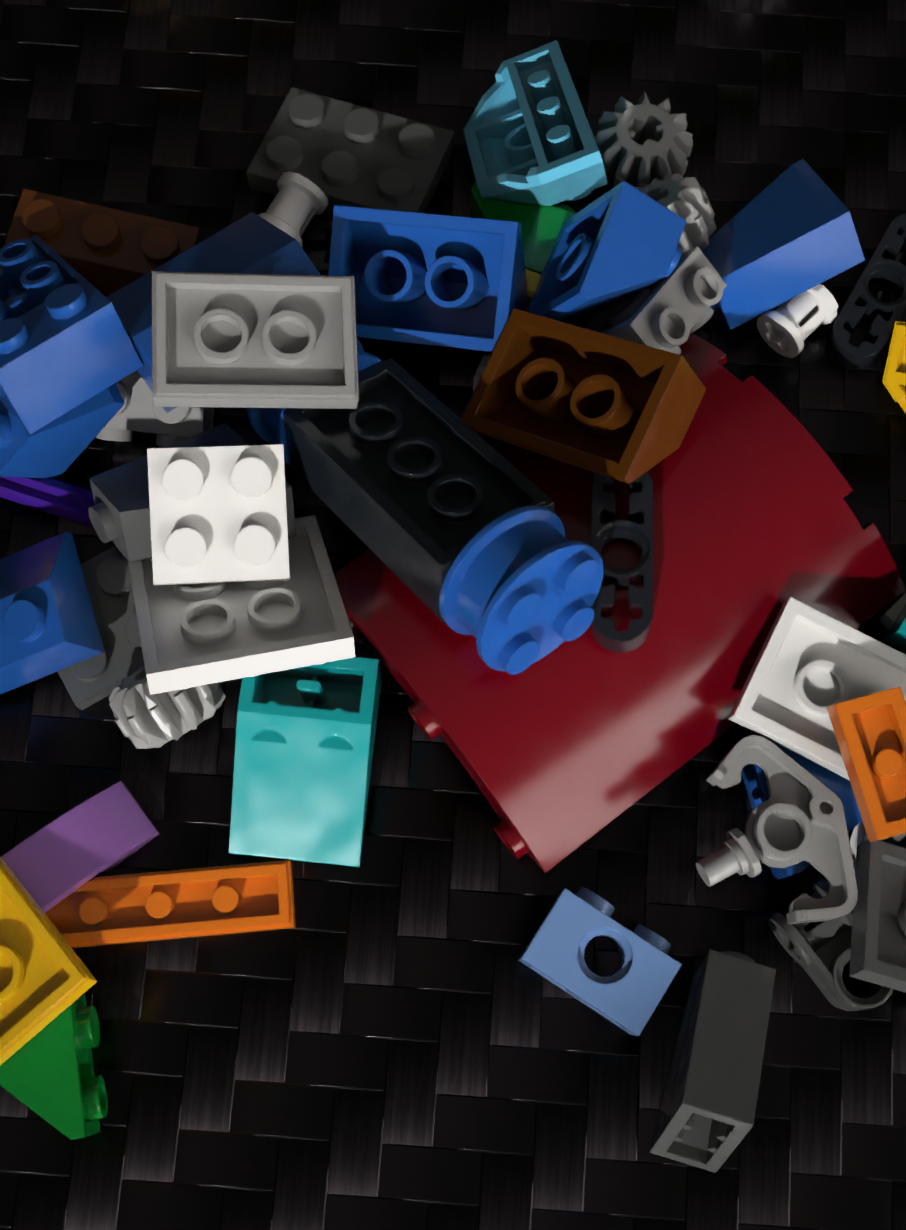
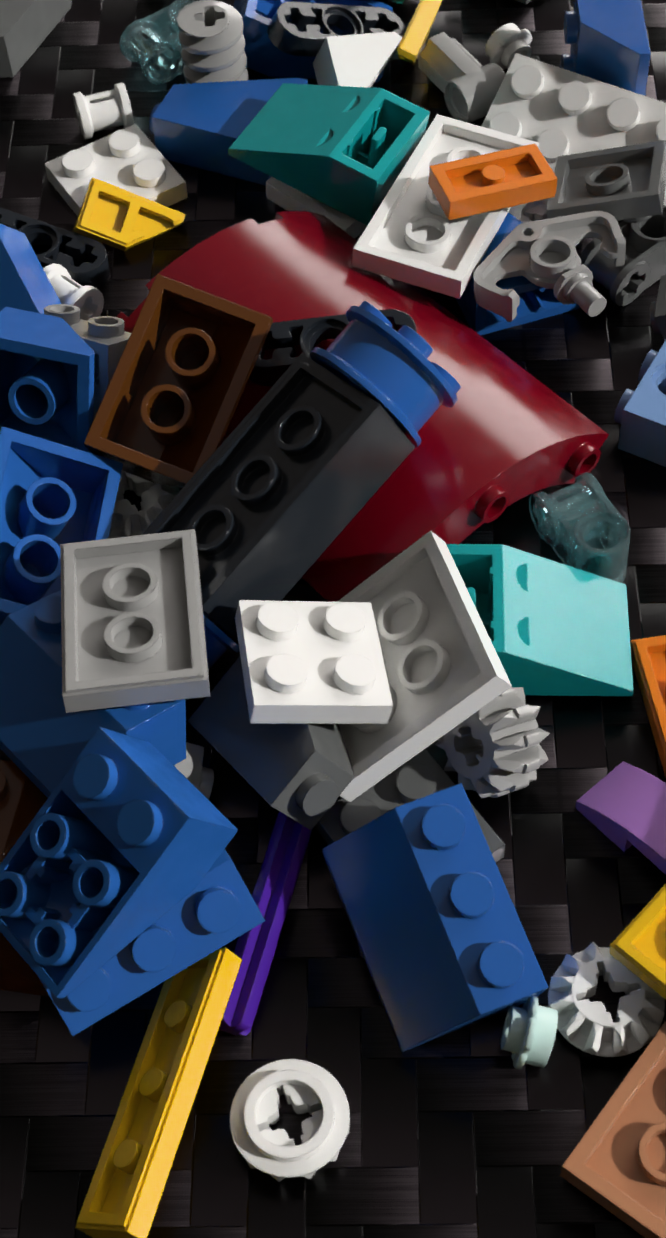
camera: 90 degrees left, 20 degrees down
none -> clear light blue piece [528,472,631,583]

